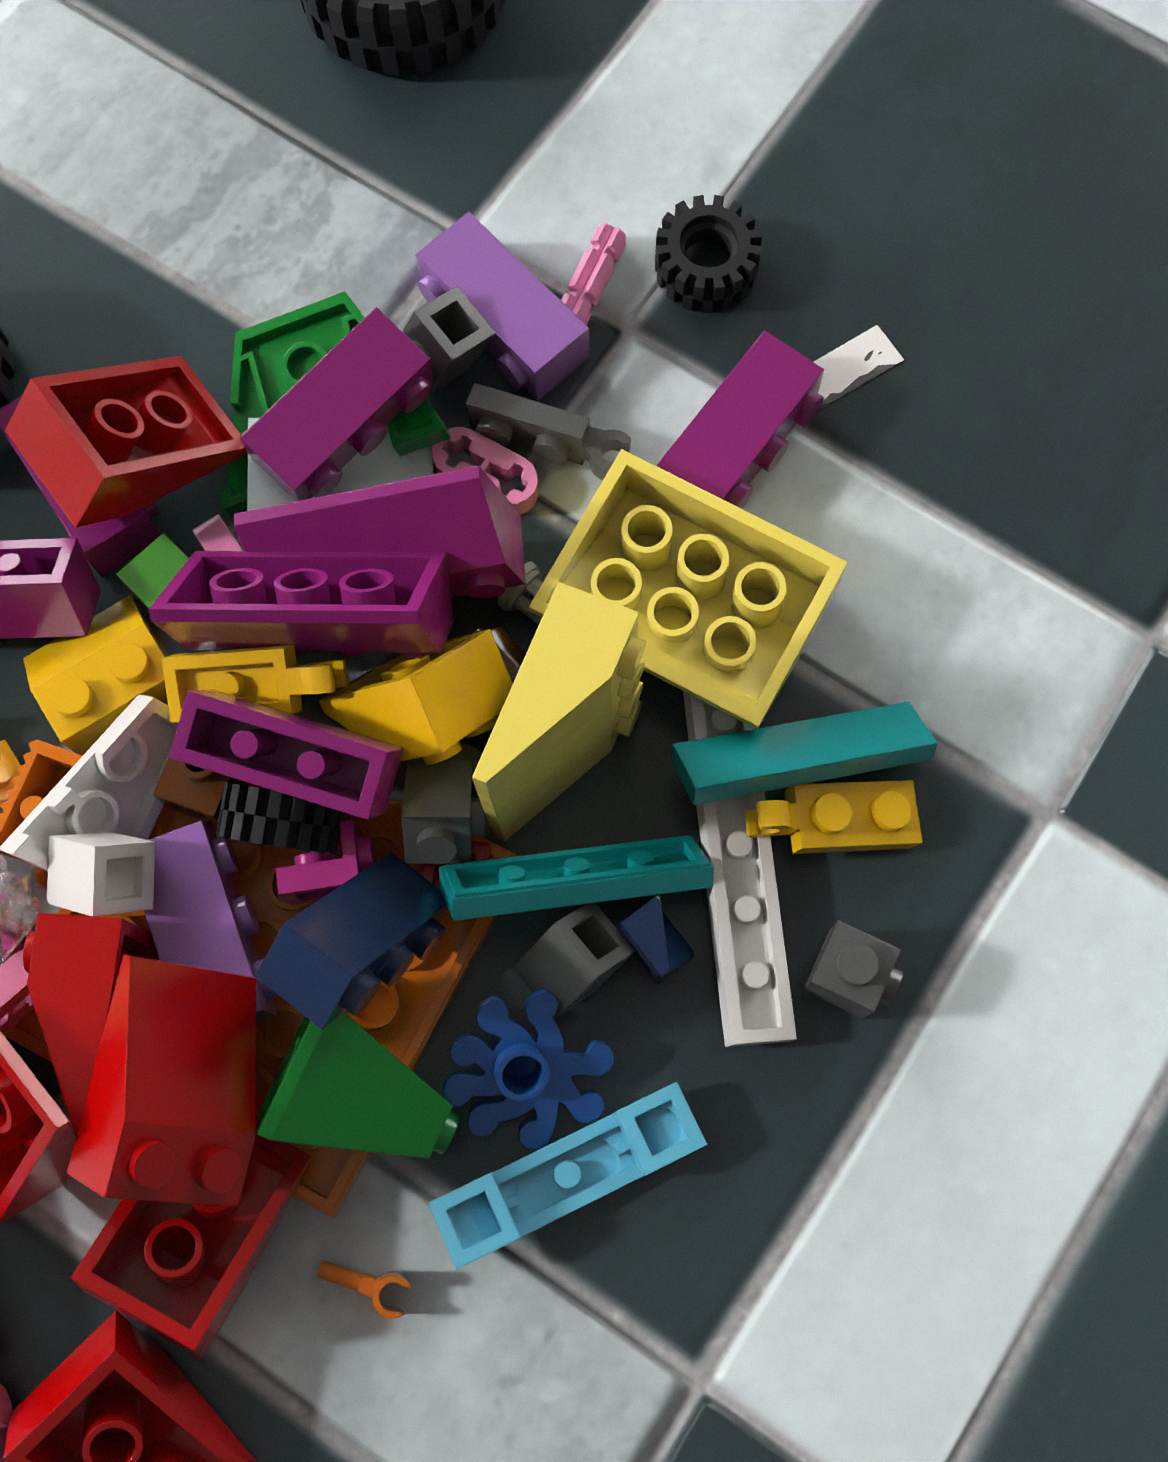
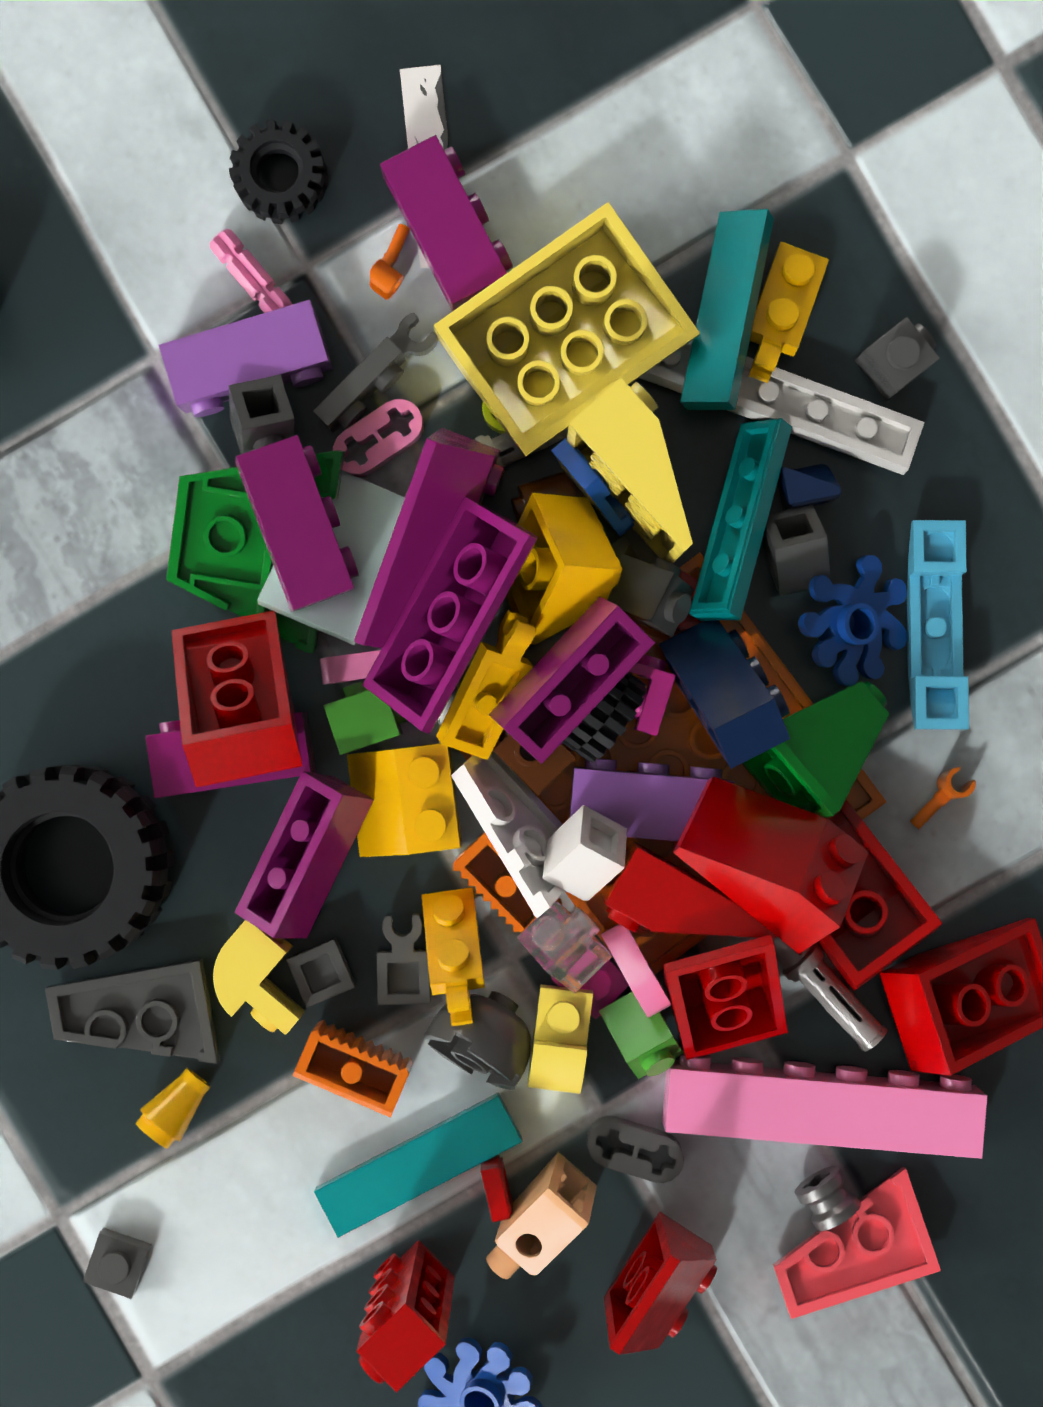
camera: 65 degrees left, 15 degrees up
none -> orange hand [369,224,410,300]
none -> light grey pin [753,937,887,1052]

